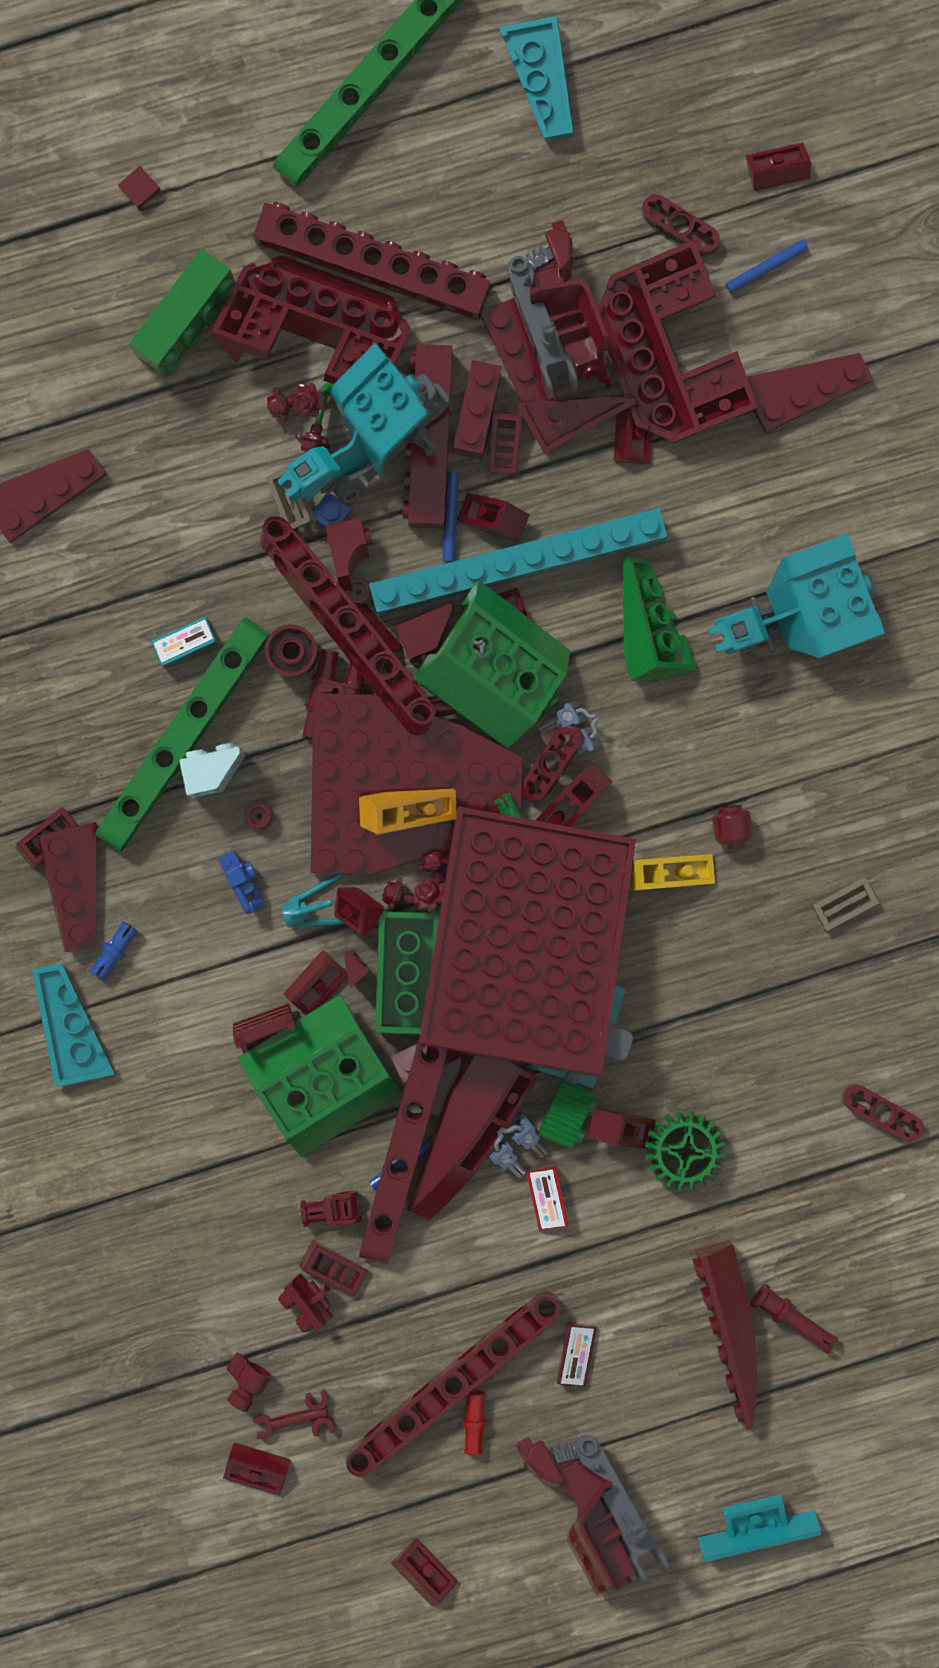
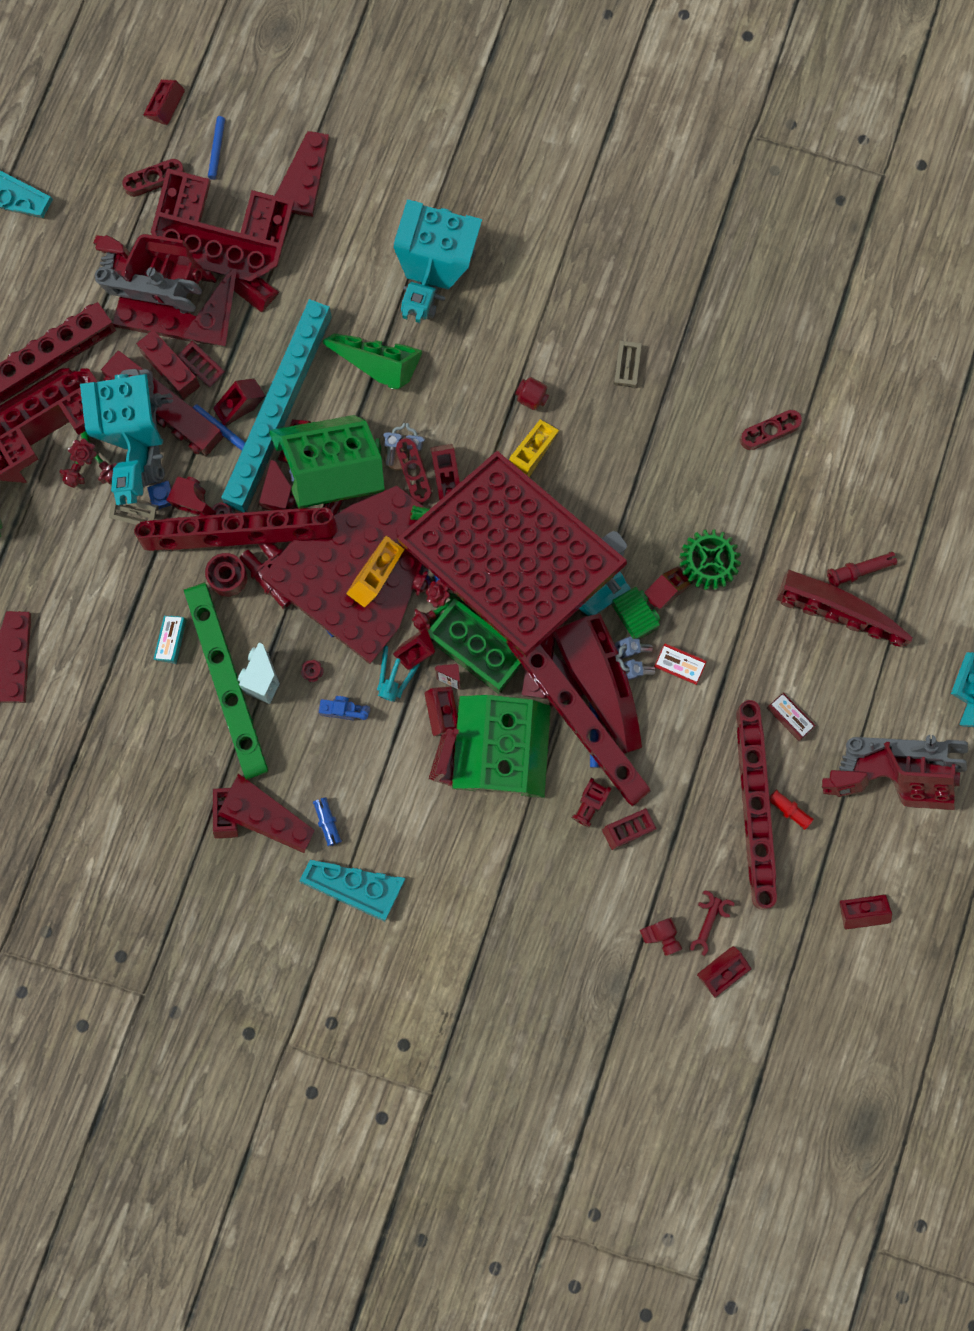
camera: 60 degrees left, 10 degrees down
dark red hips [278,1273,333,1333] -> none

